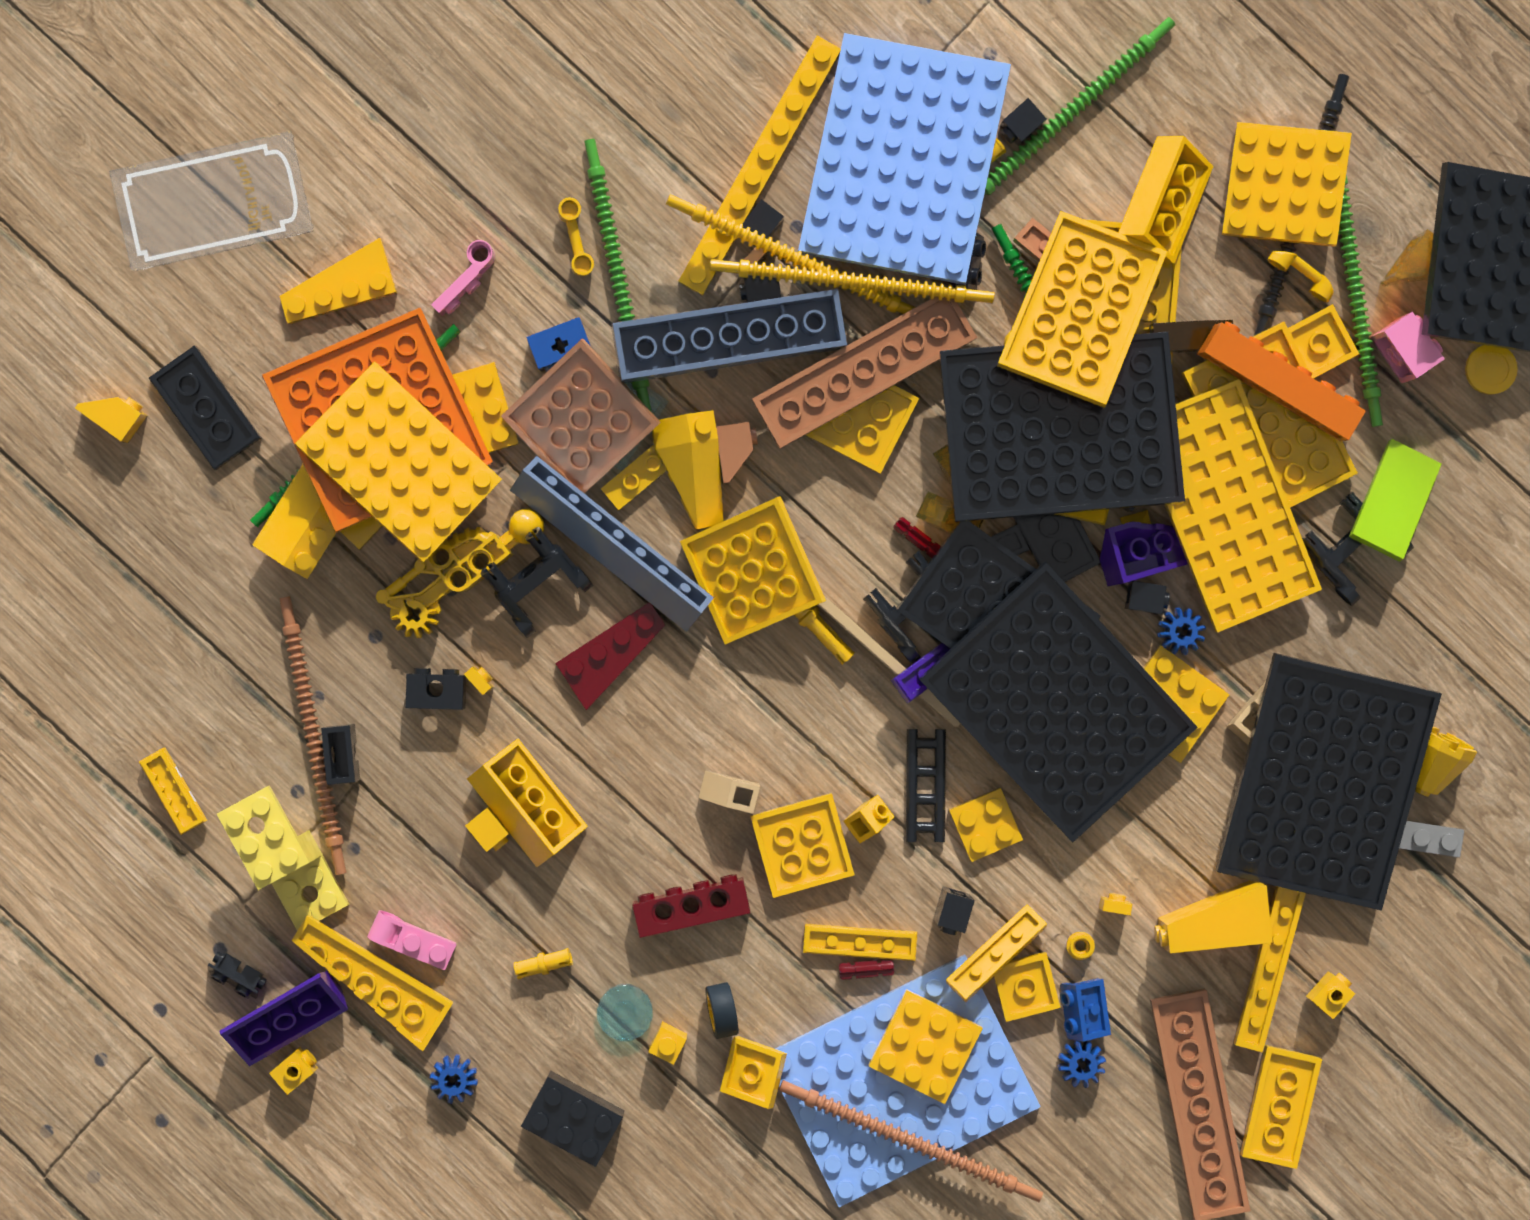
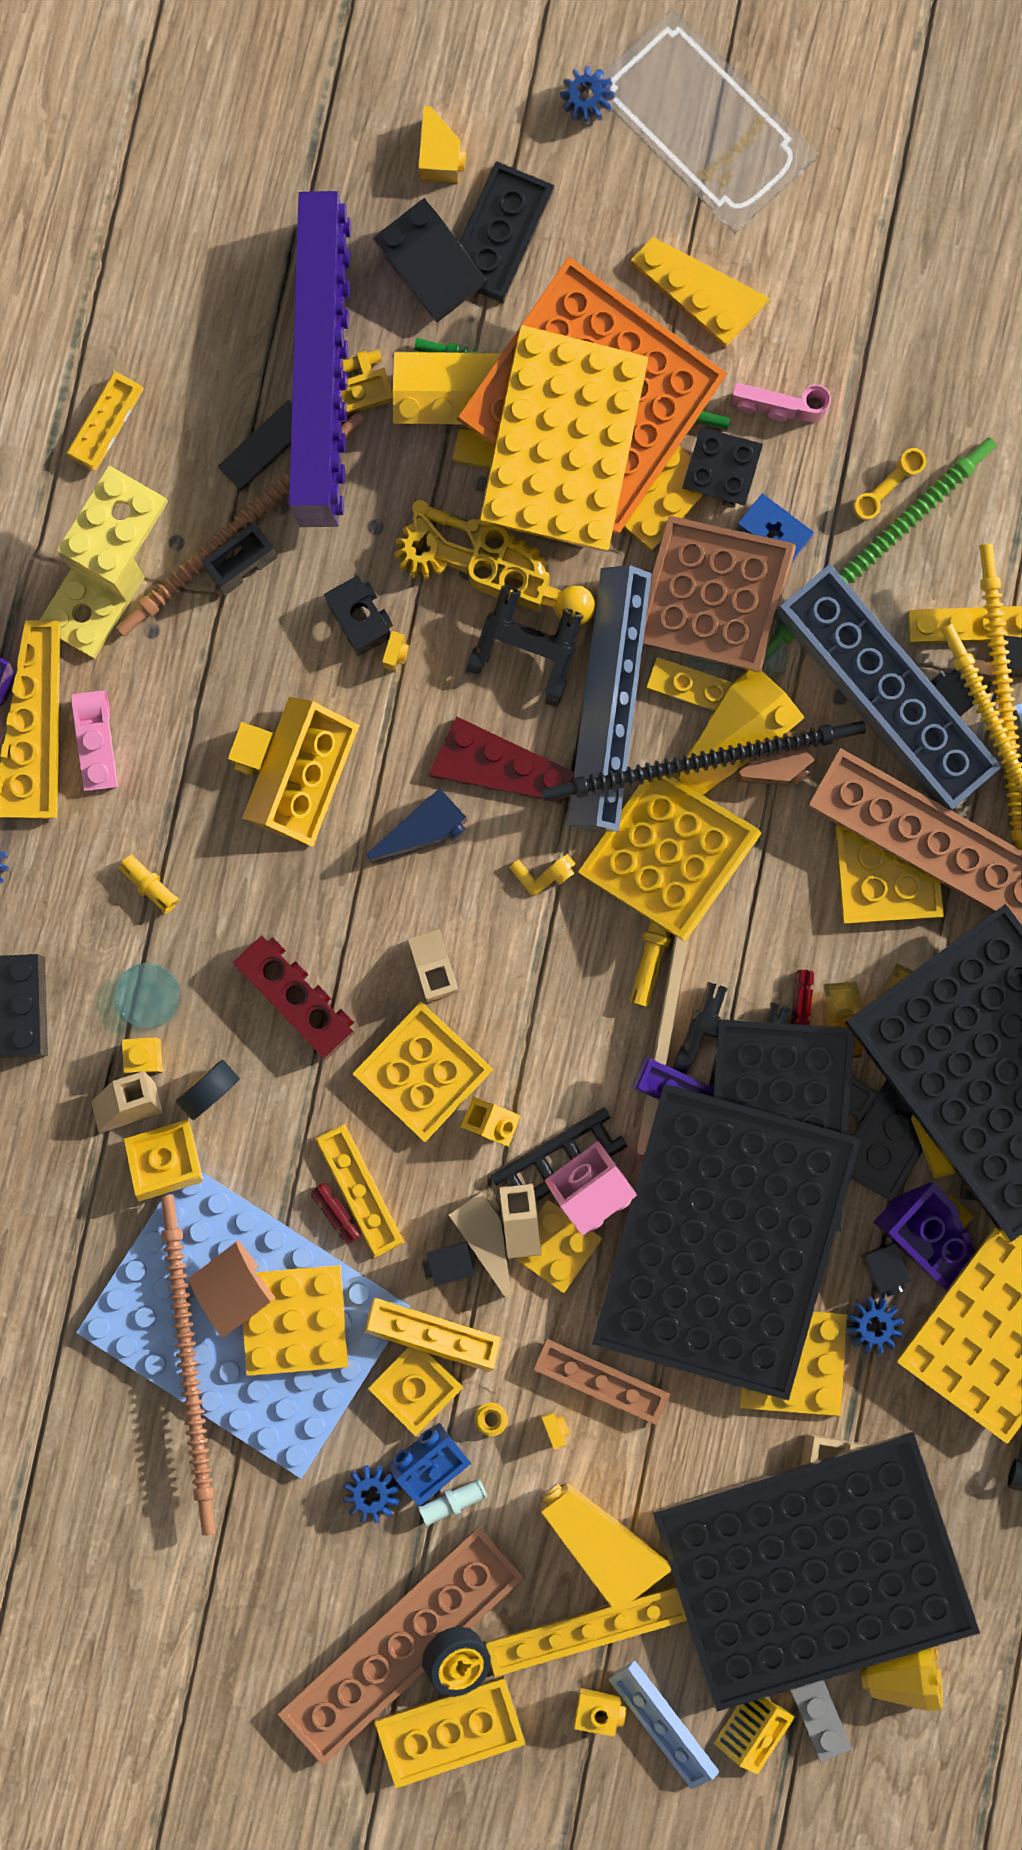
camera: 65 degrees right, 5 degrees down
none -> tan slope [91,1071,163,1133]
none -> nougat slope [188,1240,276,1338]
none -> black tile [218,400,292,491]
none -> dark purple brick [289,191,352,527]
none -> yellow plate [342,349,393,416]
none -> dark blue slope [366,788,467,863]
none -> black slope [373,198,488,323]
none -> light aqua pin [418,1478,488,1527]
none -> black wheel [422,1626,491,1697]
none -> tan slope [449,1192,512,1298]
none -> tan slope [499,1184,541,1259]
none -> yellow plate [509,853,576,896]
none -> nougat plate [533,1338,670,1425]
none -> black hose [541,720,866,802]
none -> bright pink brick [545,1141,637,1236]
none -> blue gear [560,66,615,124]
none -> light blue plate [608,1661,719,1789]
none -> black hinge [682,427,763,508]
none -> yellow panel [713,1697,795,1775]

